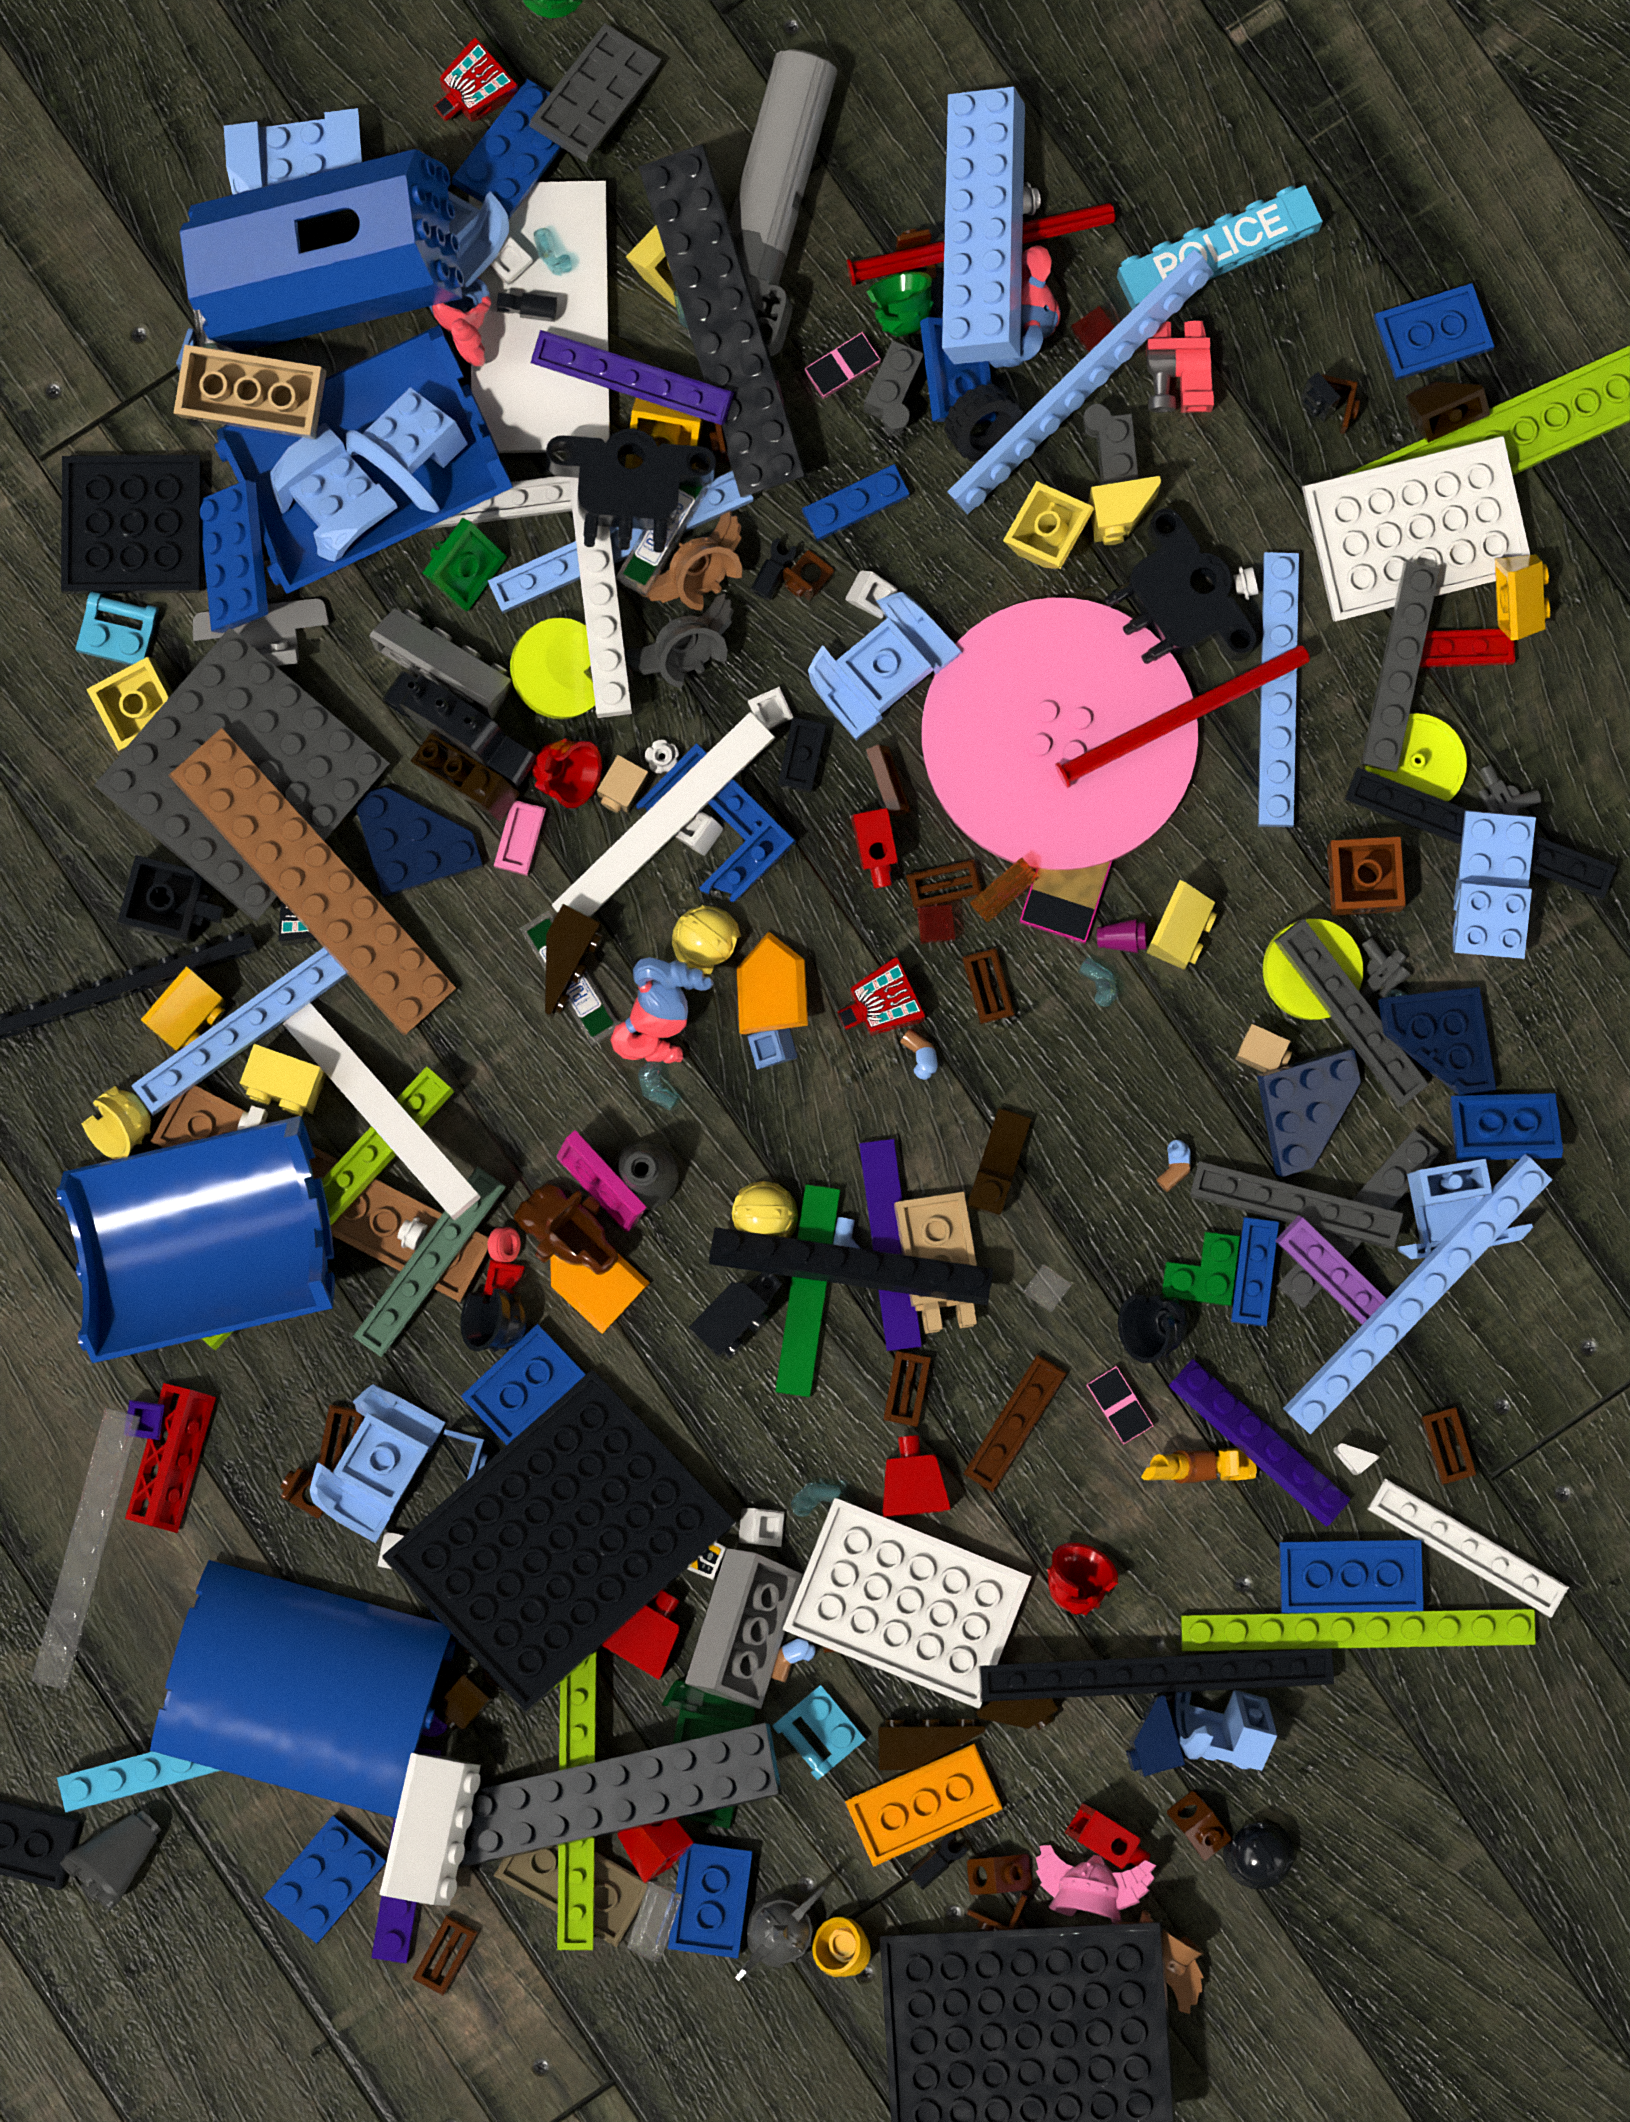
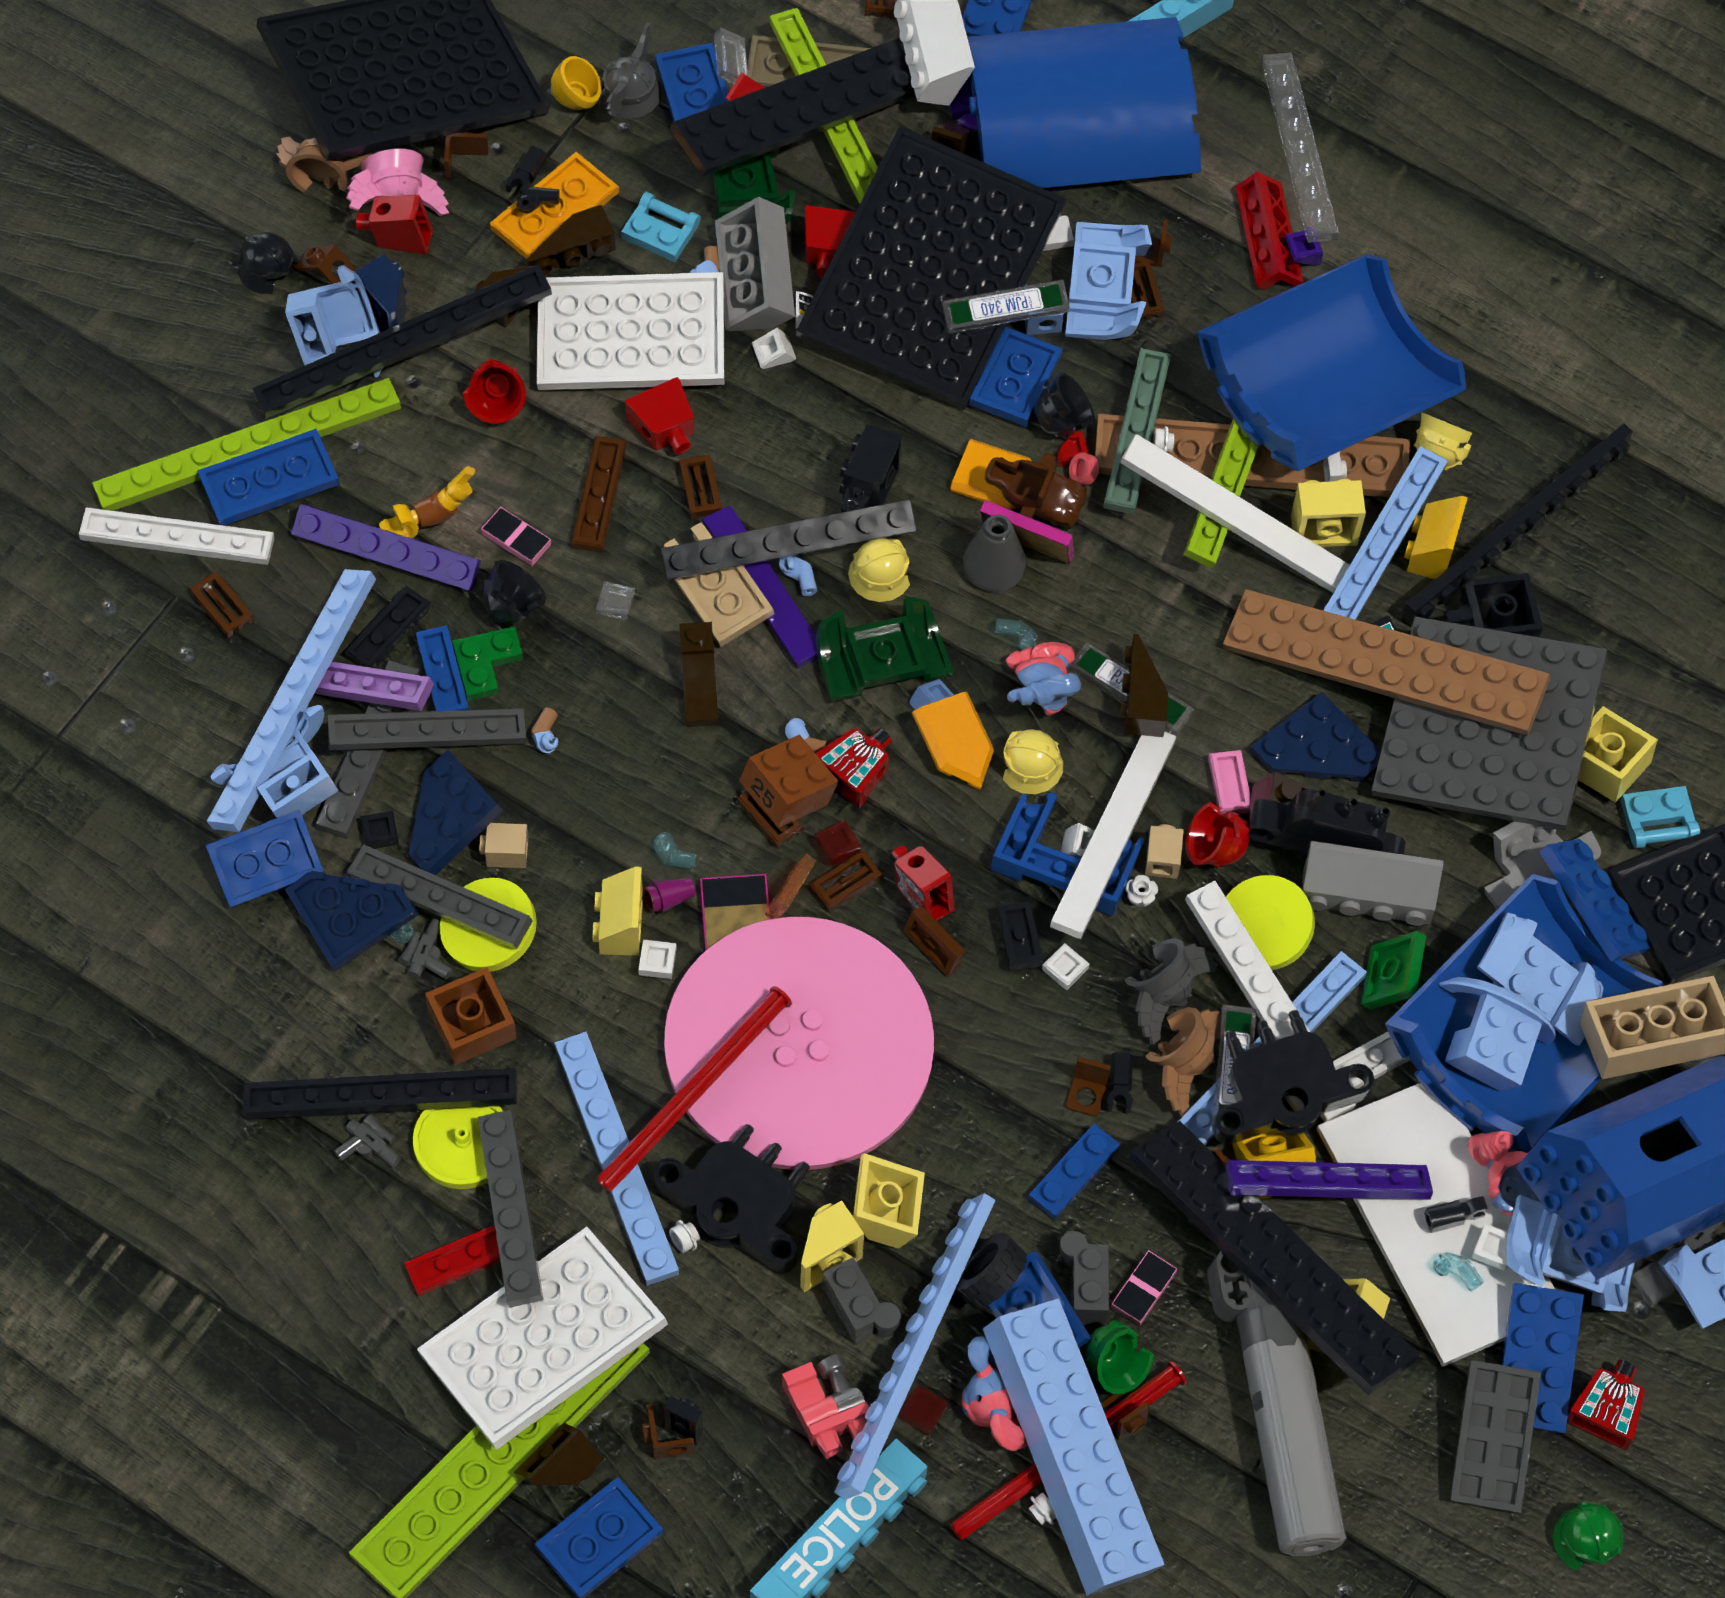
camera: 155 degrees right, 20 degrees down
green tile [775,1184,840,1398] -> none
clear light blue arm [791,1482,840,1517] -> none
light blue piece [808,592,962,741] -> none
white slope [845,571,898,619] -> none
reddish brown bracket [967,1854,1032,1895] -> none
white slope [1333,1443,1379,1475] -> none
light blue piece [1453,810,1536,959] -> none
yellow slope [1494,554,1550,641] -> none
none -> black tile [344,586,432,668]
none -> black tile [360,811,399,849]
none -> black arm [517,187,560,213]
none -> white plate [639,940,677,979]
none -> dark orange brick [739,734,838,828]
none -> dark green piece [815,596,954,702]
none -> tile [942,280,1070,333]

